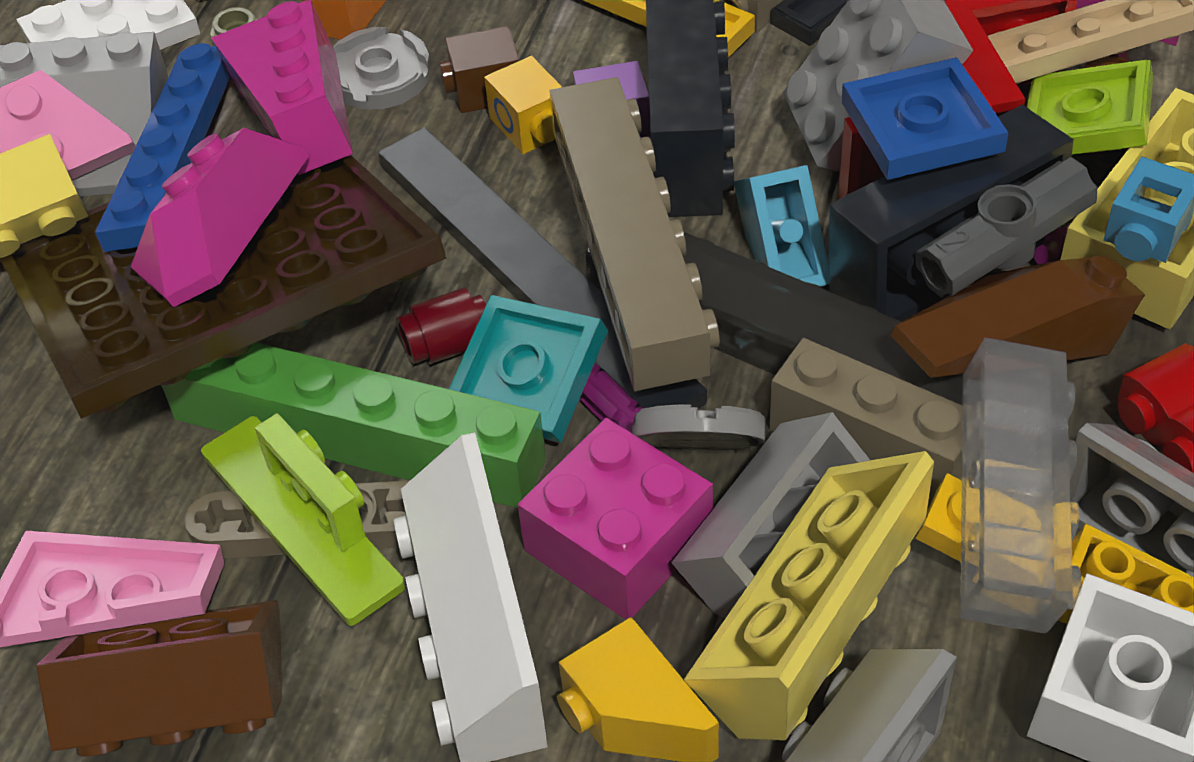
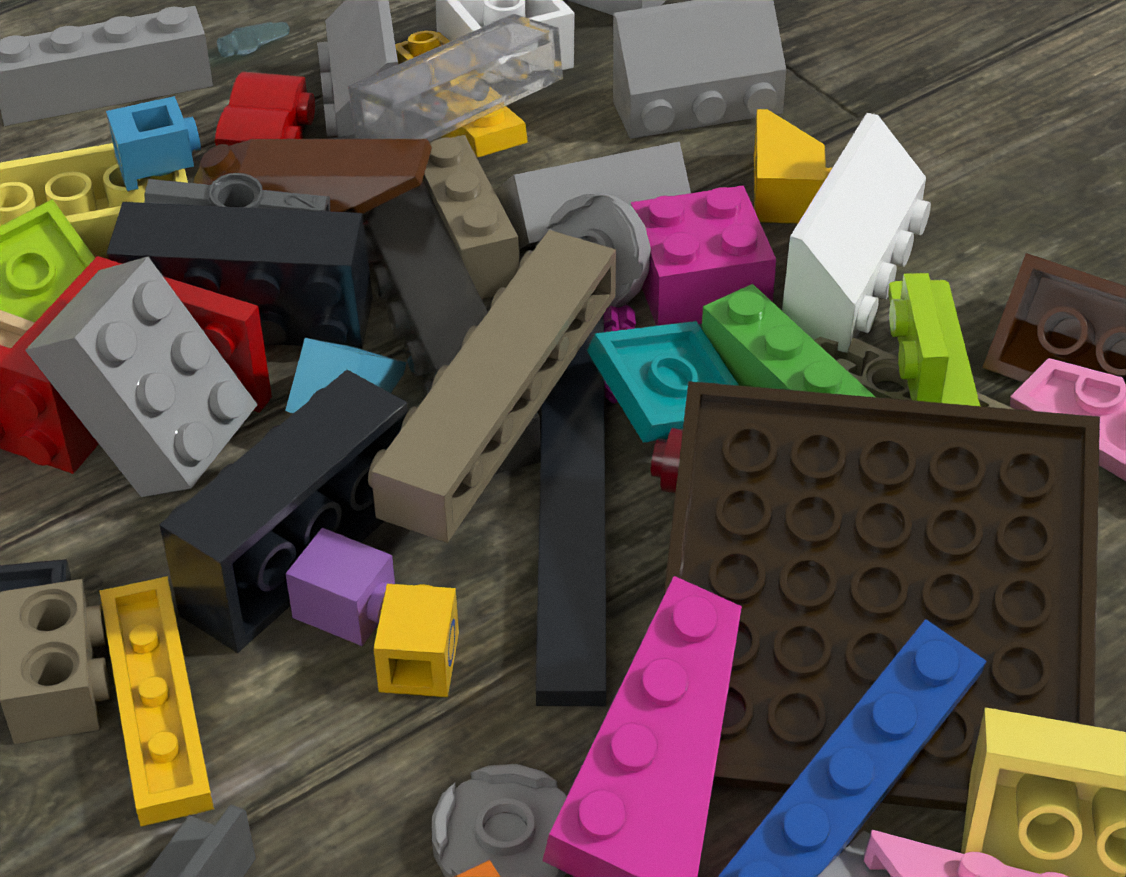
camera: 145 degrees left, 5 degrees down
dark pink wedge [131,128,309,307] -> none
brick [439,26,519,113] -> none
light yellow slope [684,451,934,740] -> none
blue plate [841,57,1008,180] -> none

